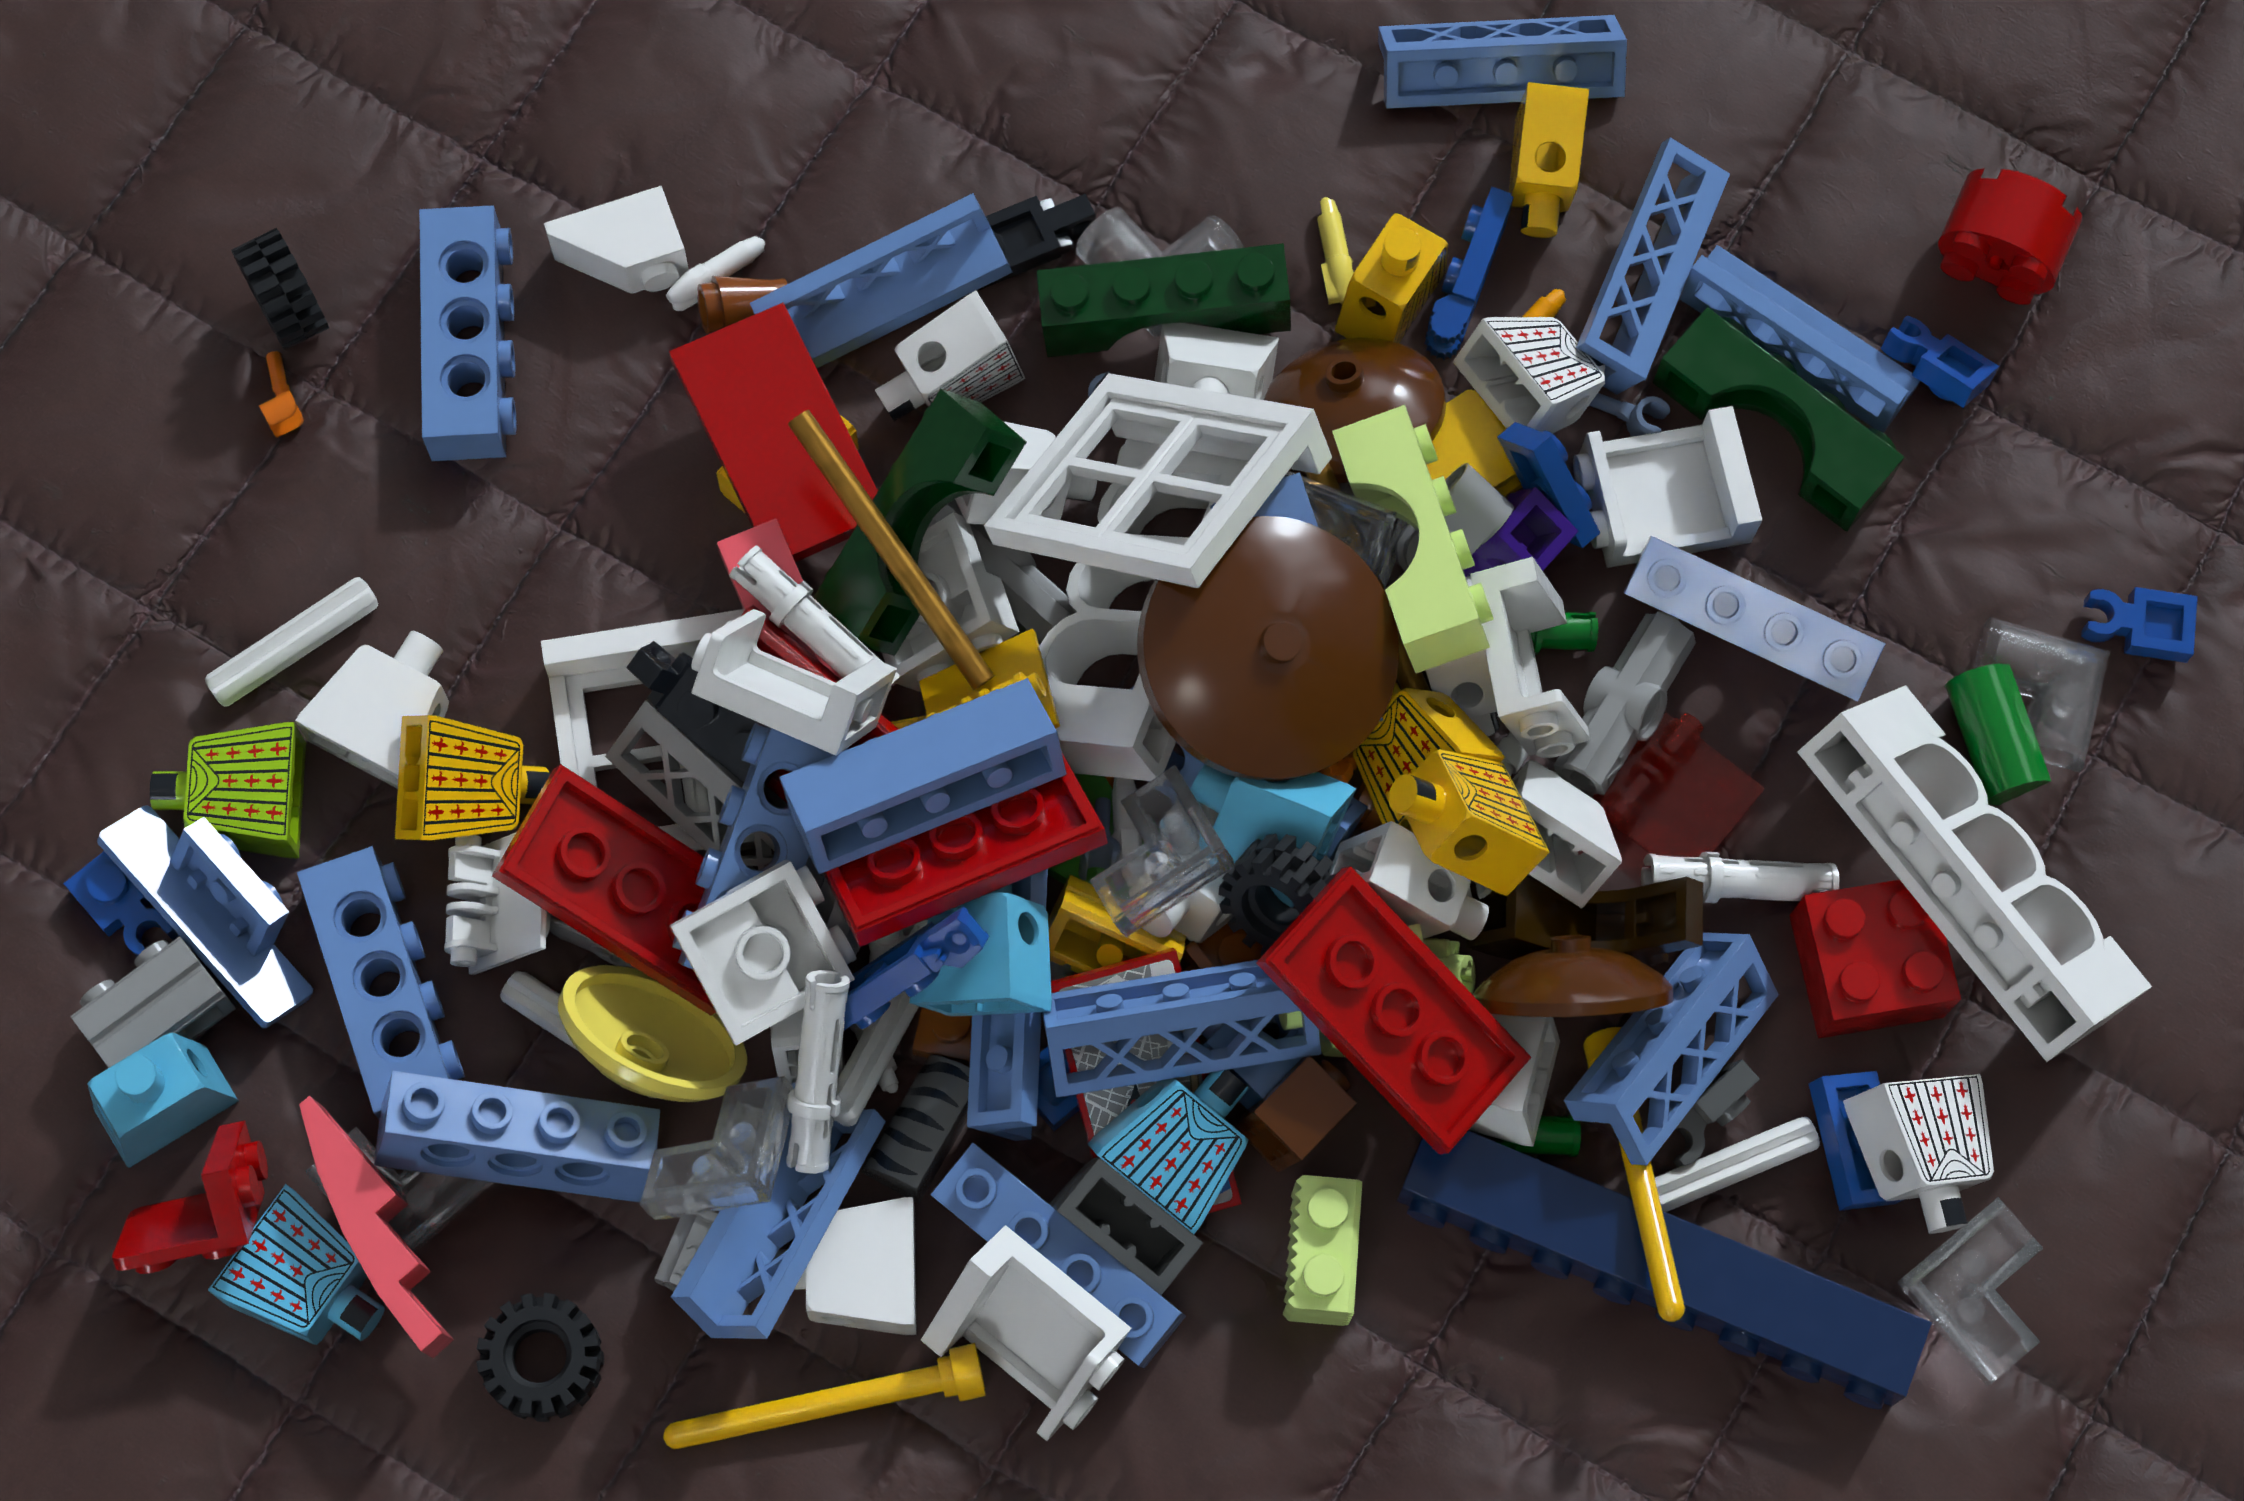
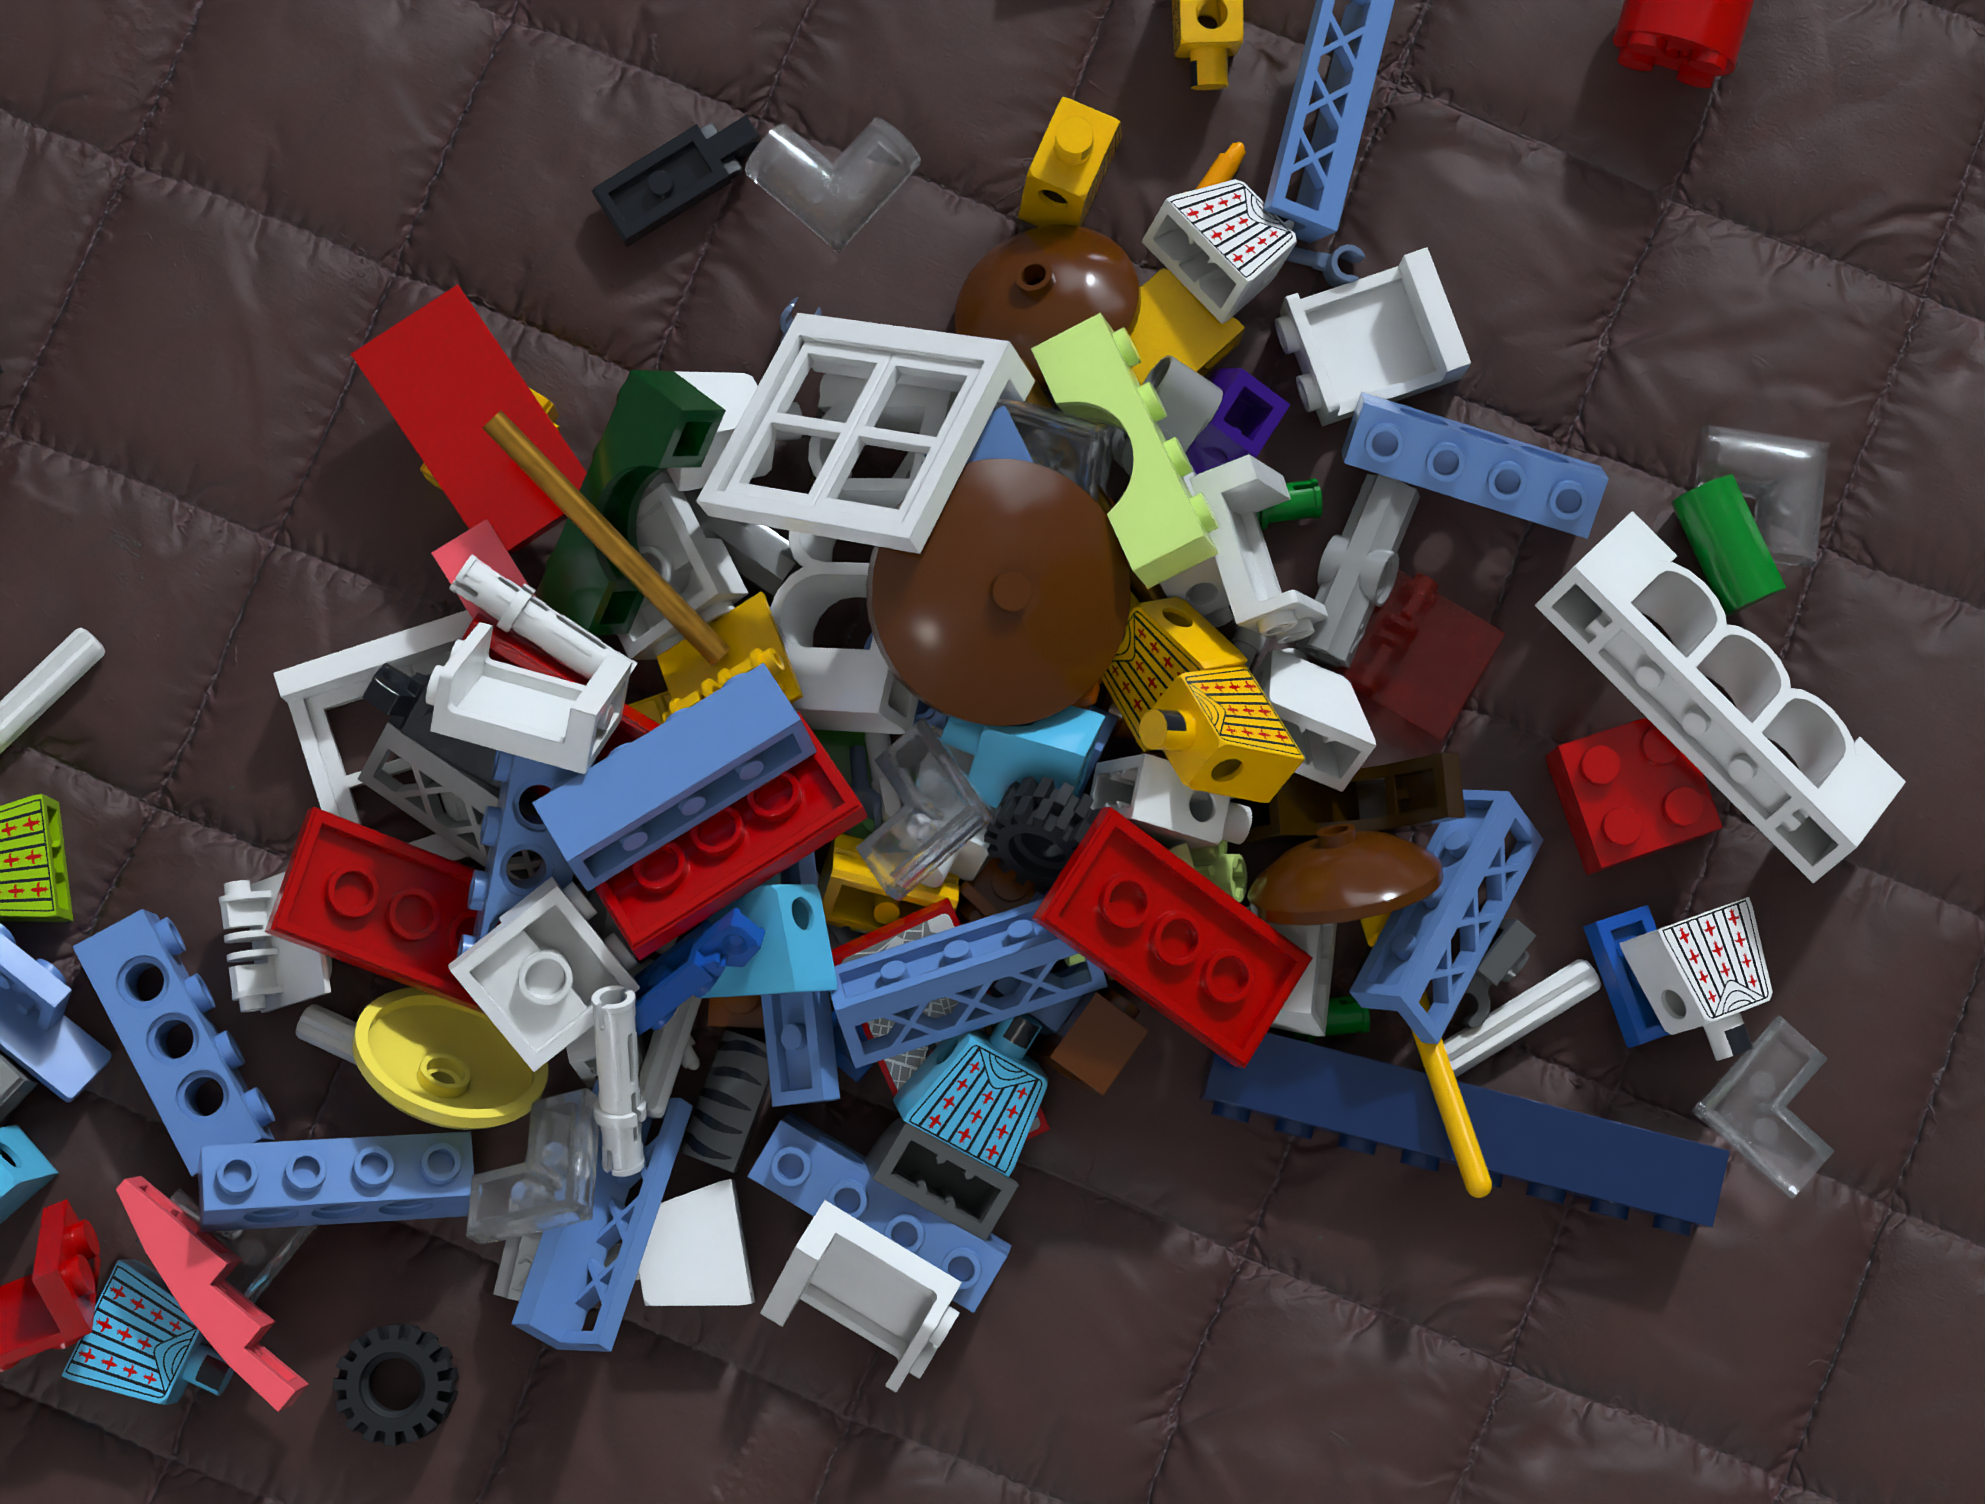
camera: 10 degrees left, 10 degrees up
white torso [295,631,449,789] -> none
yellow torso [395,715,550,841] -> none
medium blue brick [419,205,517,461] -> none
white slope [544,186,689,294] -> none
yellow piece [663,1343,986,1449] -> none
white piece [666,236,765,311] -> none
dark orange cone [697,276,787,333] -> none
medium blue fence [750,193,1012,368] -> none
white torso [875,290,1025,422] -> none
dark green arch [1037,243,1291,357] -> none
white torso [1154,323,1279,400] -> none
yellowish green brick [1283,1175,1362,1326] -> none
light yellow piece [1317,197,1354,305] -> none
blue hinge [1424,186,1514,360] -> none
blue plate [1497,422,1600,548] -> none
white pin [1641,852,1839,903] -> none
dark green arch [1653,307,1904,532] -> none
medium blue fence [1680,245,1920,433] -> none
blue plate [1881,316,1999,408] -> none
blue plate [2081,587,2198,663] -> none

